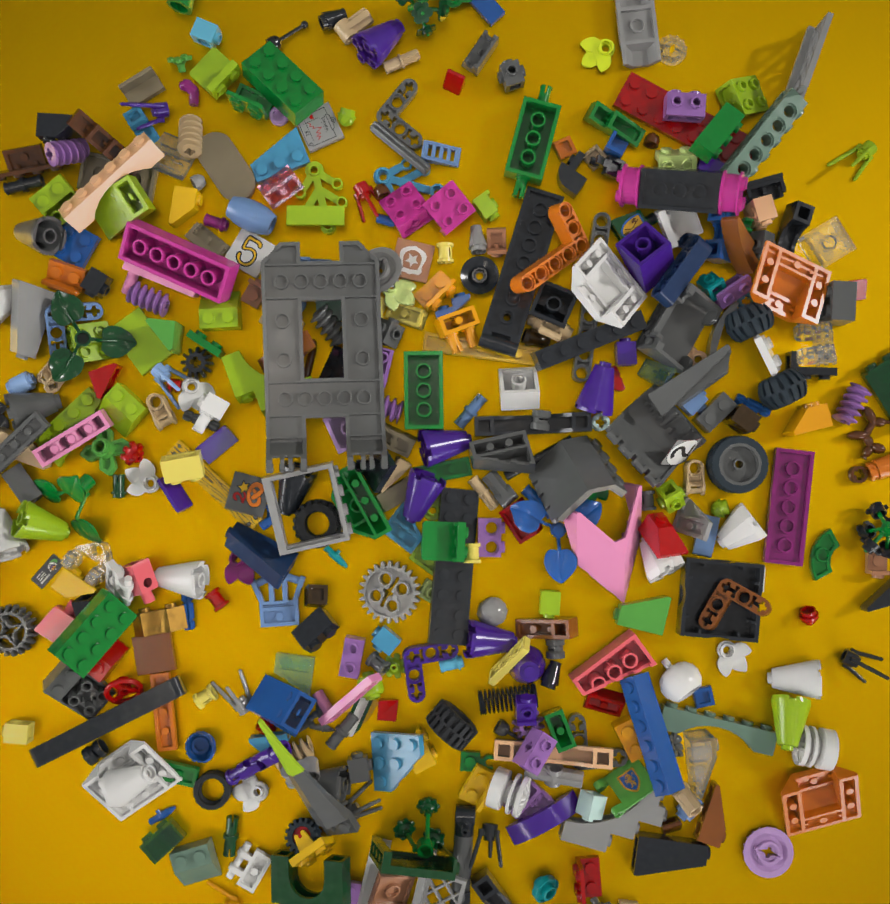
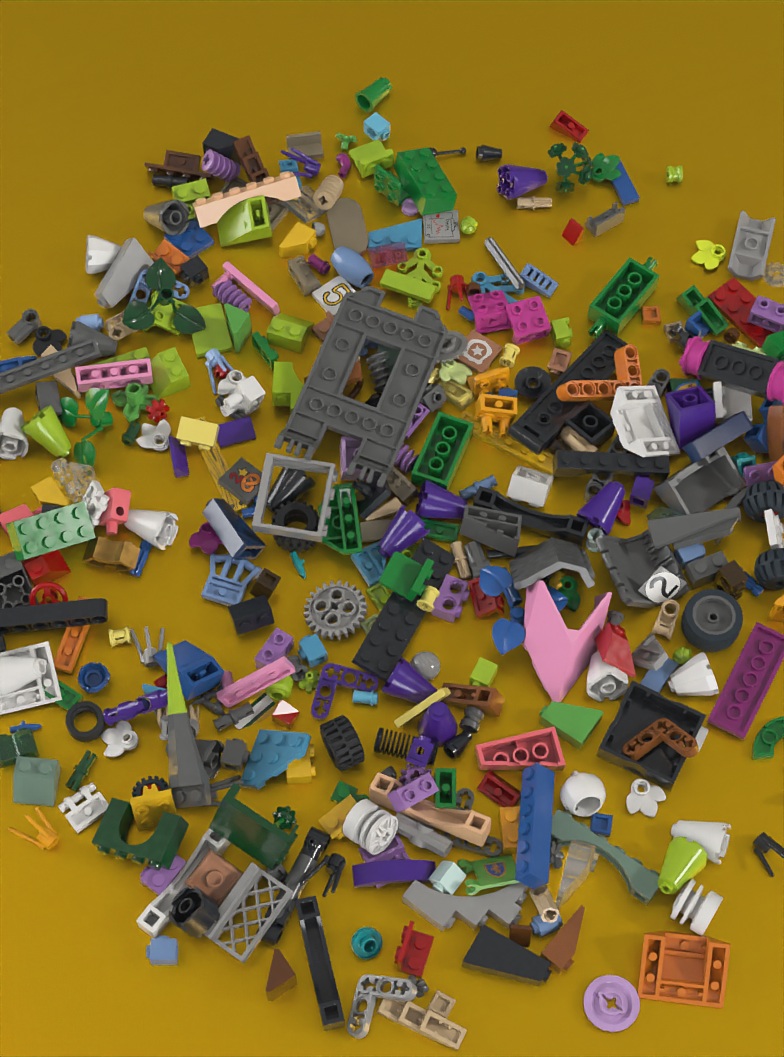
camera: 20 degrees right, 25 degrees down
black sticker [31,554,64,589] -> none
red slope [88,363,123,400] -> none
dark pink brick [118,219,240,304] -> none
dark orange tile [132,632,177,676] -> none
tan piece [146,393,178,431] -> none
black gear [181,347,215,380] -> none
red bush [204,587,229,612] -> none
clear light blue wing [274,652,315,695] -> none
tan piece [334,7,374,45] -> none
dark grey beam [376,78,423,151] -> none
light grey cone [469,225,487,255] -> none
dark grey brick [497,59,526,93] -> none
dark grey wheel [530,409,551,431] -> none
black brick [557,150,587,199] -> none
lime brick [655,479,686,514] -> none
red plate [798,605,819,626] -> none

